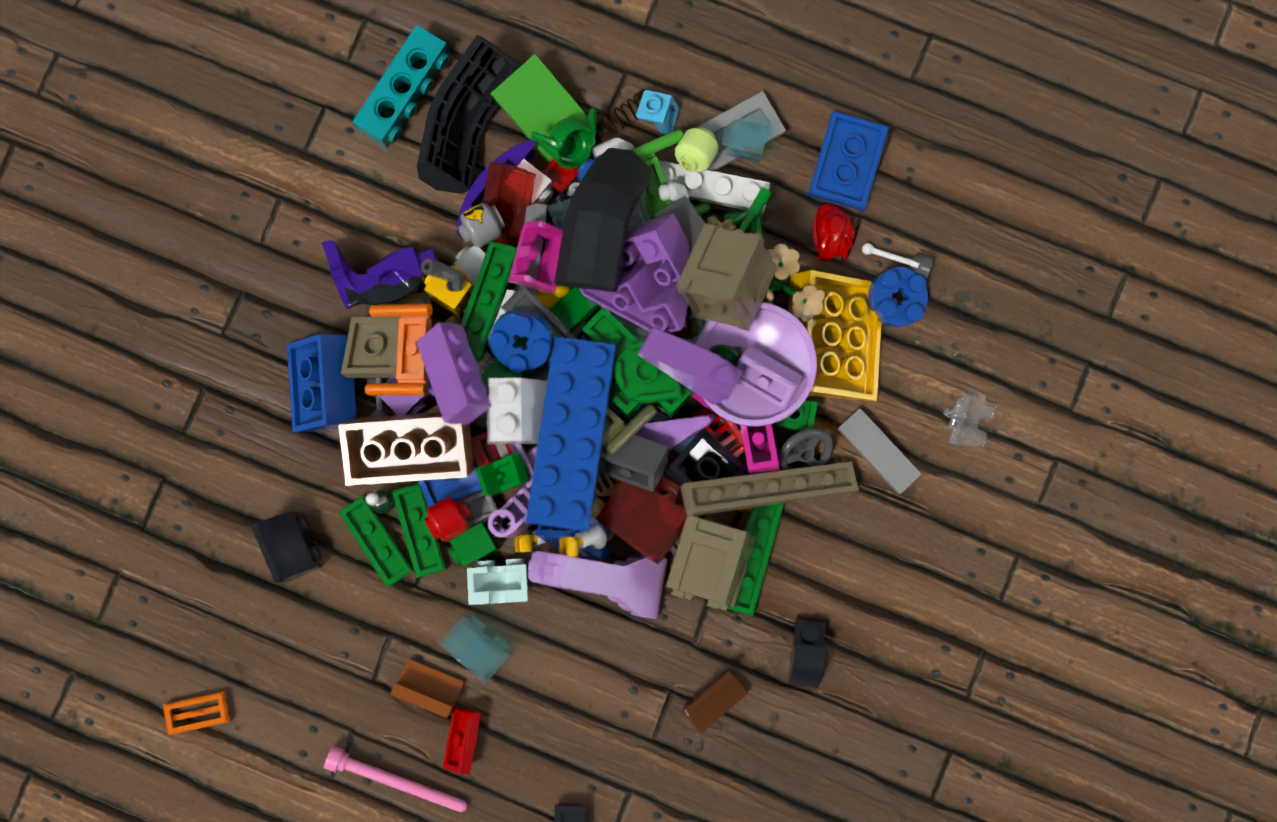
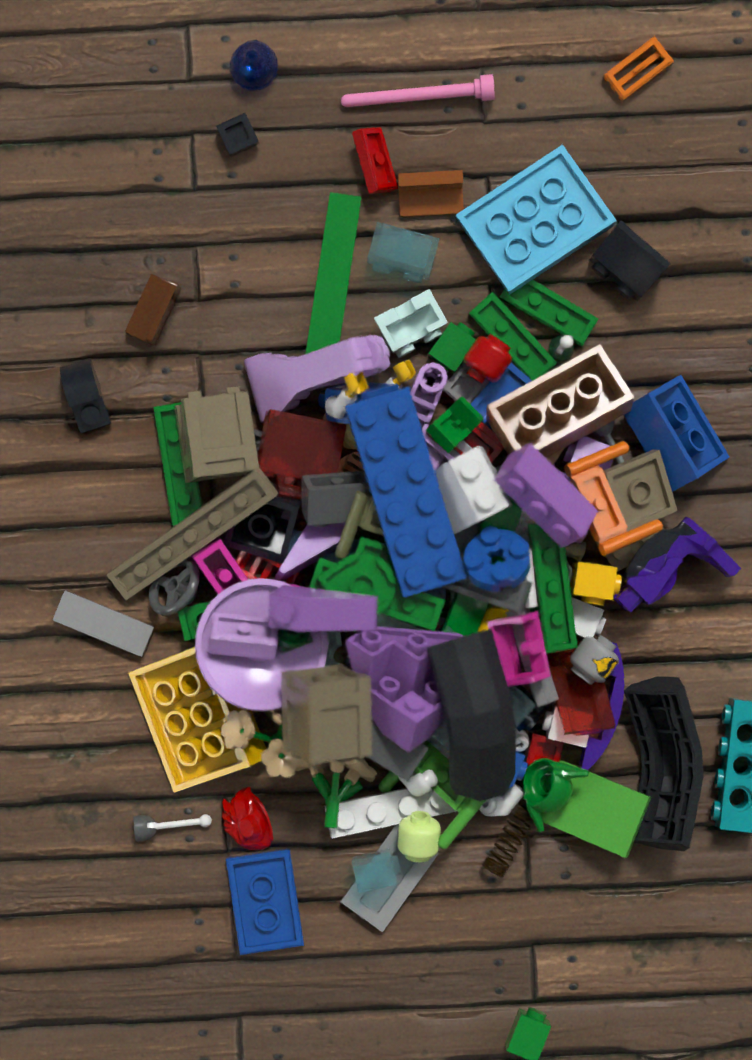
camera: 160 degrees right, 5 degrees up
dark grey arm [421,259,465,292] -> none
medium azure bracket [636,90,680,134] -> none
blue plate [868,267,928,327] -> none
clear hips [943,392,996,447] -> none
none -> green tile [305,192,362,387]
none -> medium azure plate [456,144,617,295]

